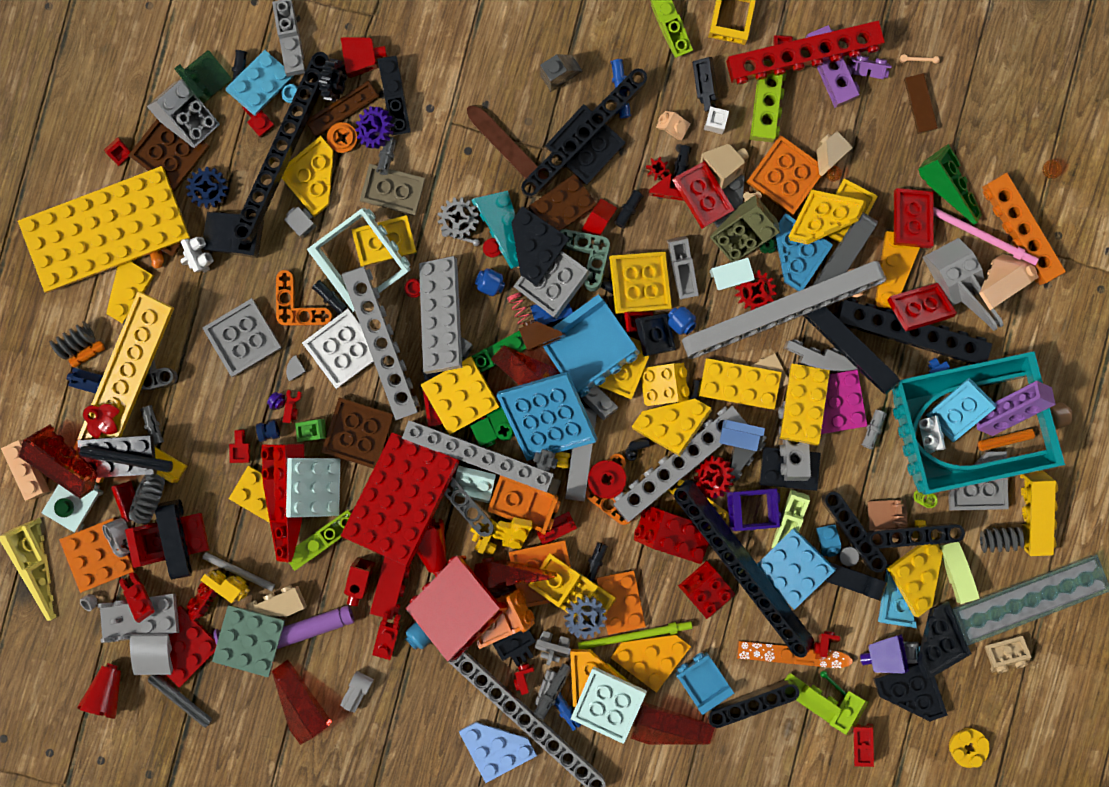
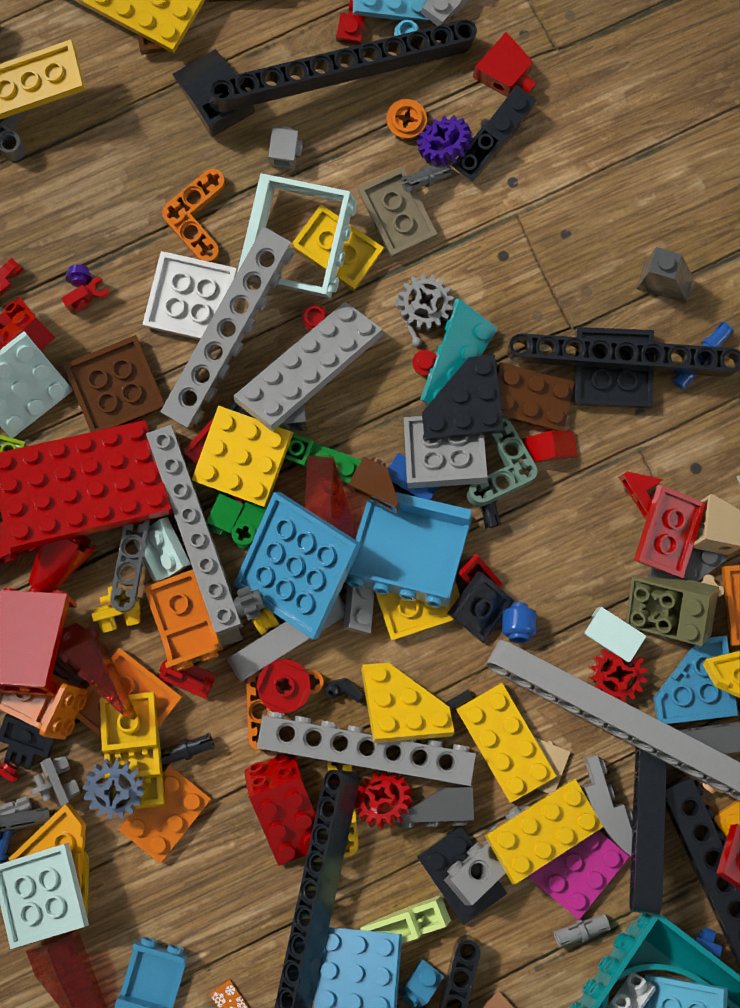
camera: 45 degrees right, 5 degrees down
yellow wing [106,261,154,324] -> none
orange arm [149,250,164,269] -> none
white hips [181,237,213,272] -> none
dark blue gear [186,167,229,209] -> none
light grey plate [203,298,282,377] -> none
dark blue wheel [256,420,280,442] -> none
yellow plate [282,136,334,217] -> none
light grey tile [286,355,306,381] -> none
bright green slope [295,419,327,442] -> none
reddish brown tile [306,80,380,138] -> none
black pin [312,280,348,315] -> none
black gear [319,58,347,102] -> none
copper piece [467,106,552,194] -> none
blue head [475,268,505,296] -> none
yellow hinge [492,517,532,549] -> none
coral piece [507,292,530,325] -> none
lime bar [578,621,692,649] -> none
yellow plate [609,252,672,314] -> none
light orange plate [610,634,691,693] -> none
black pin [614,190,644,229] -> none
yellow bracket [641,363,690,406] -> none
red gear [646,157,670,182] -> none
light nougat bracket [656,111,690,140] -> none
light grey slope [667,236,699,299] -> none
black pin [671,145,692,184] -> none
red bracket [678,561,735,619] -> none
medium blue panel [719,420,765,451] -> none
dark purple window [727,488,782,531] -> none
dark green plate [759,238,777,254] -> none

